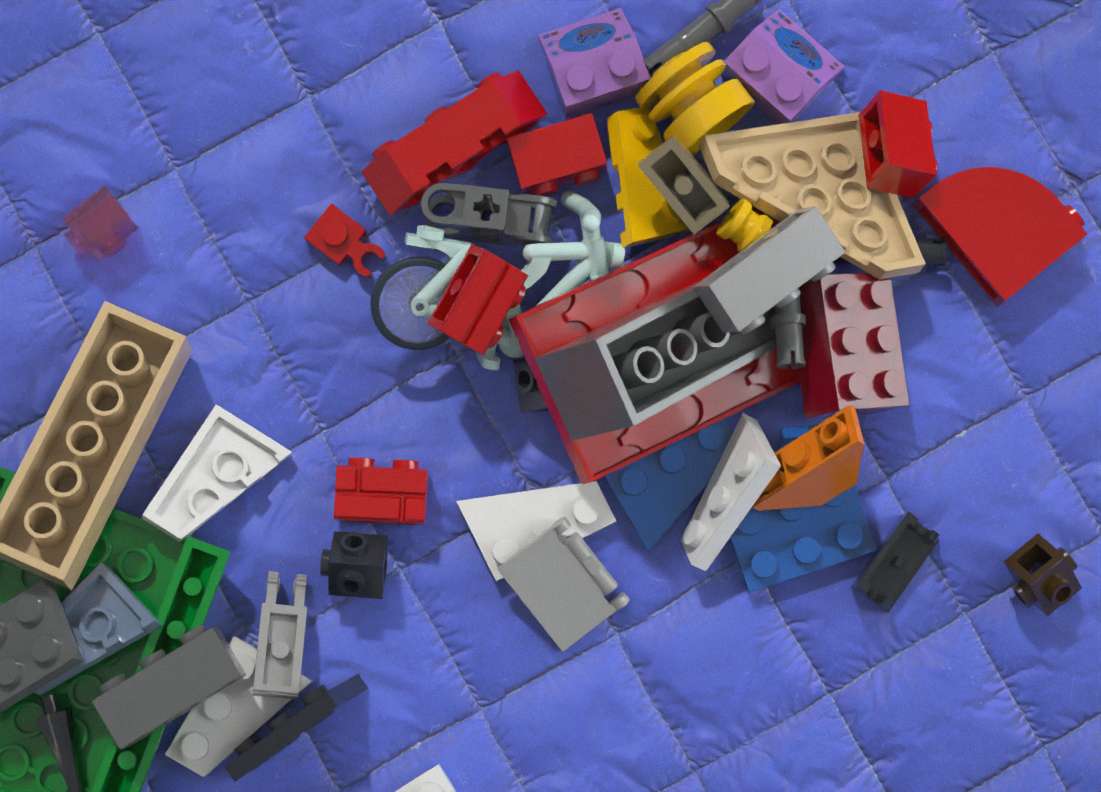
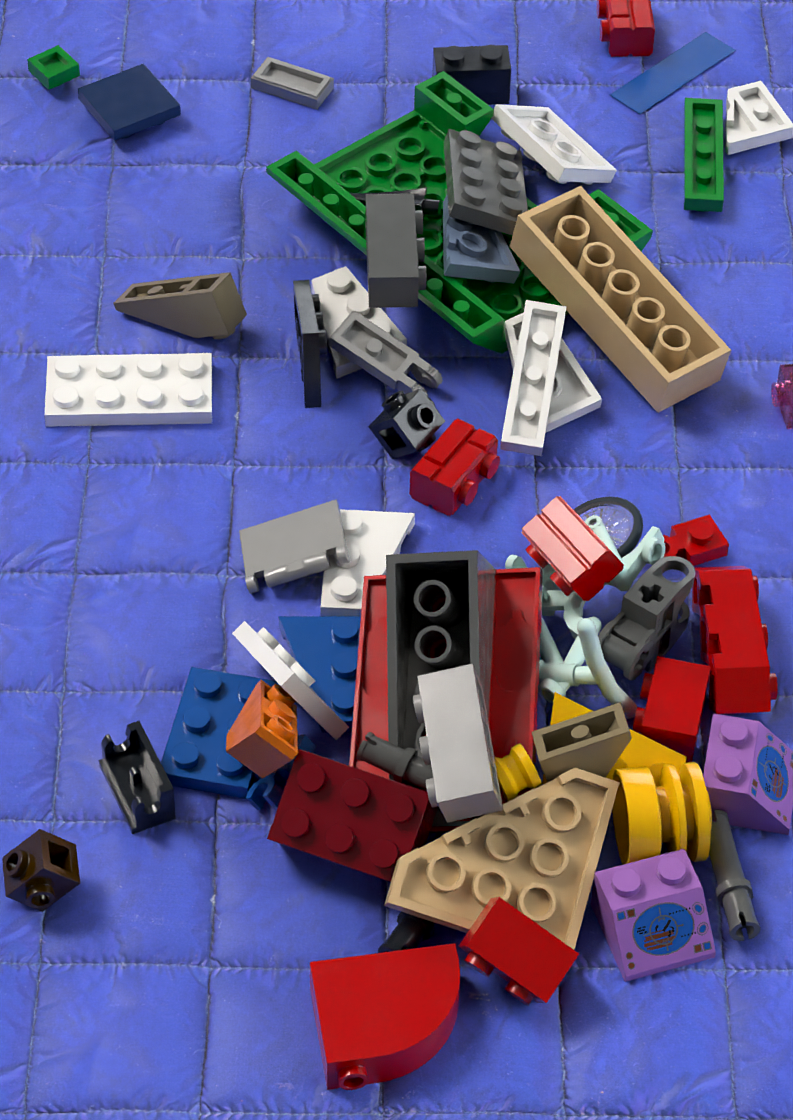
camera: 115 degrees right, 35 degrees down
none -> white plate [500,300,567,456]

